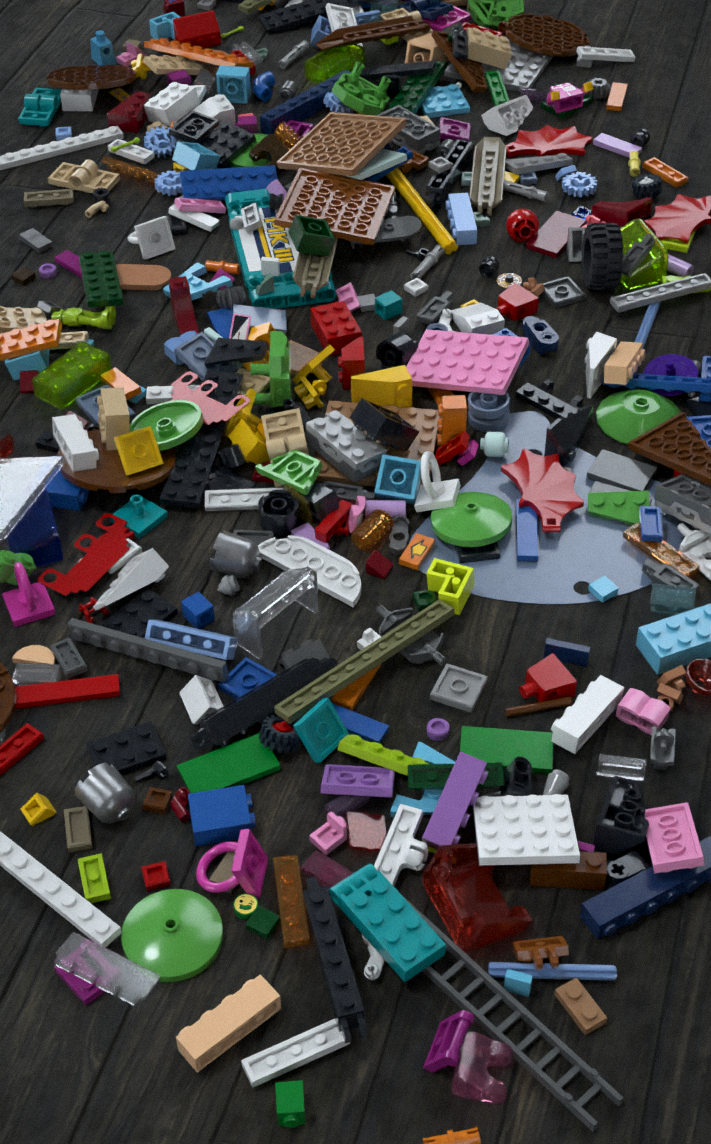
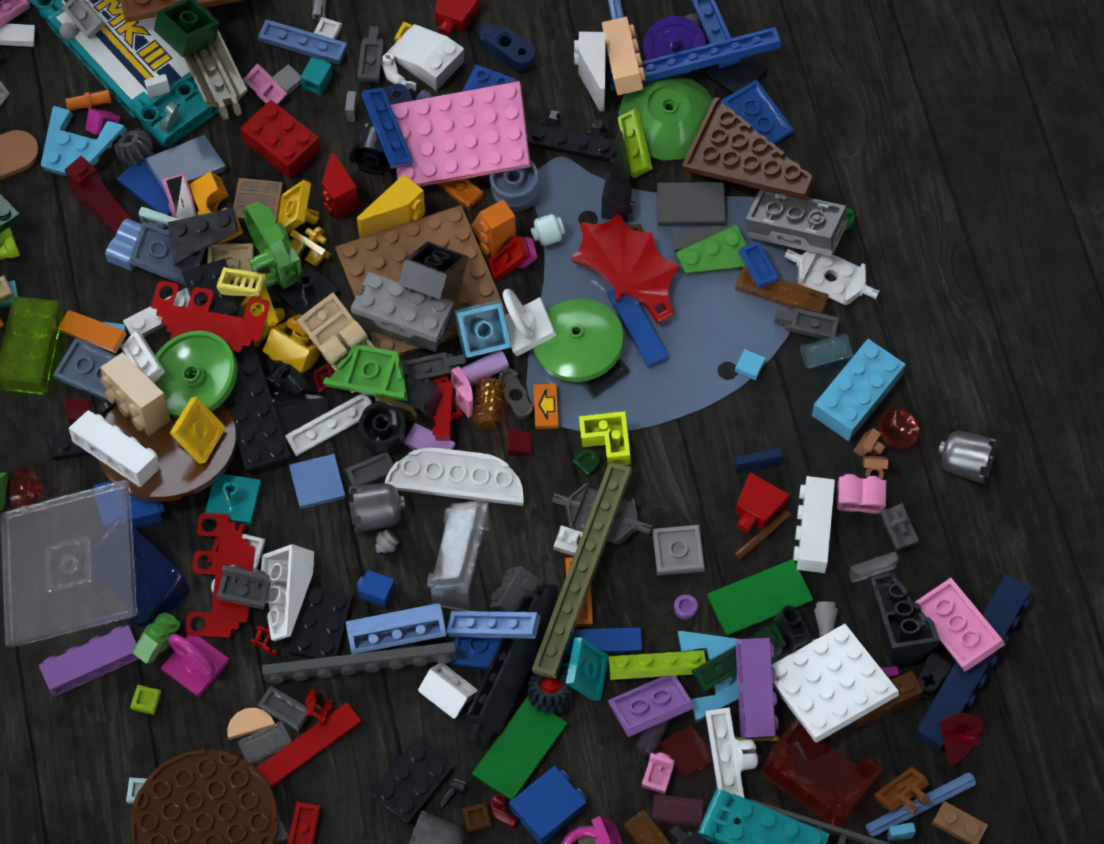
camera: 30 degrees left, 20 degrees up
none -> white tile [121,331,165,383]
none -> light yellow slope [217,267,267,296]
none -> dark grey bracket [217,565,271,610]
none -> medium blue plate [258,19,347,65]
none -> medium blue tile [289,454,346,509]
none -> red piece [305,689,332,724]
none -> blue tile [361,88,414,169]
none -> medium blue plate [446,611,541,639]
none -> lime tile [617,108,652,178]
none -> dark red shield [939,713,984,766]

